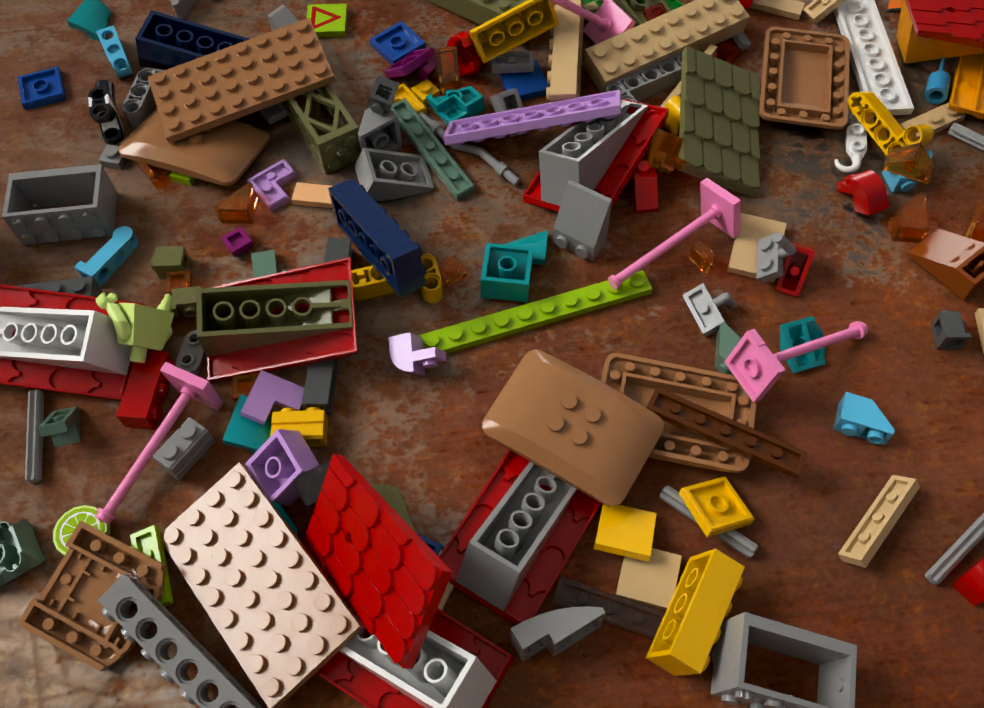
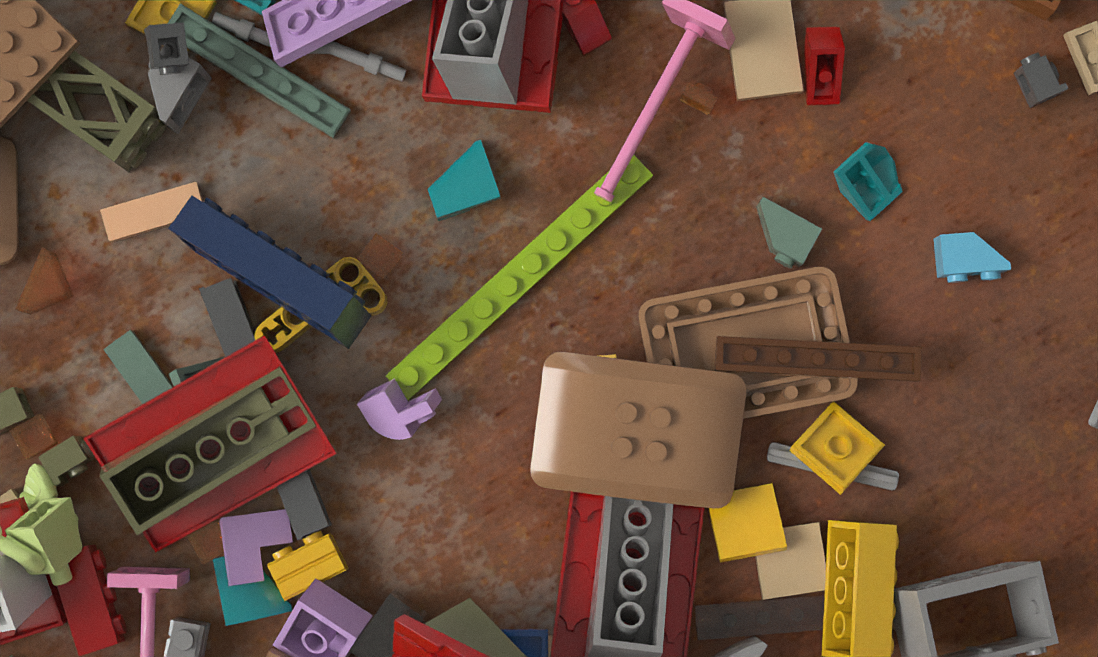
camera: 30 degrees left, 25 degrees up
light grey plate [176,330,206,375] -> none
magenta plate [221,226,254,257] -> none
lavender tile [247,159,297,212] -> none
light grey slope [354,147,434,201] -> none
teal slope [480,243,534,302] -> none
light grey slope [553,180,612,262] -> none
light grey plate [682,283,737,337] -> none
bright pink tile [724,321,868,403] -> none
light grey plate [756,232,796,283] -> none
tan plate [838,475,920,568] -> none

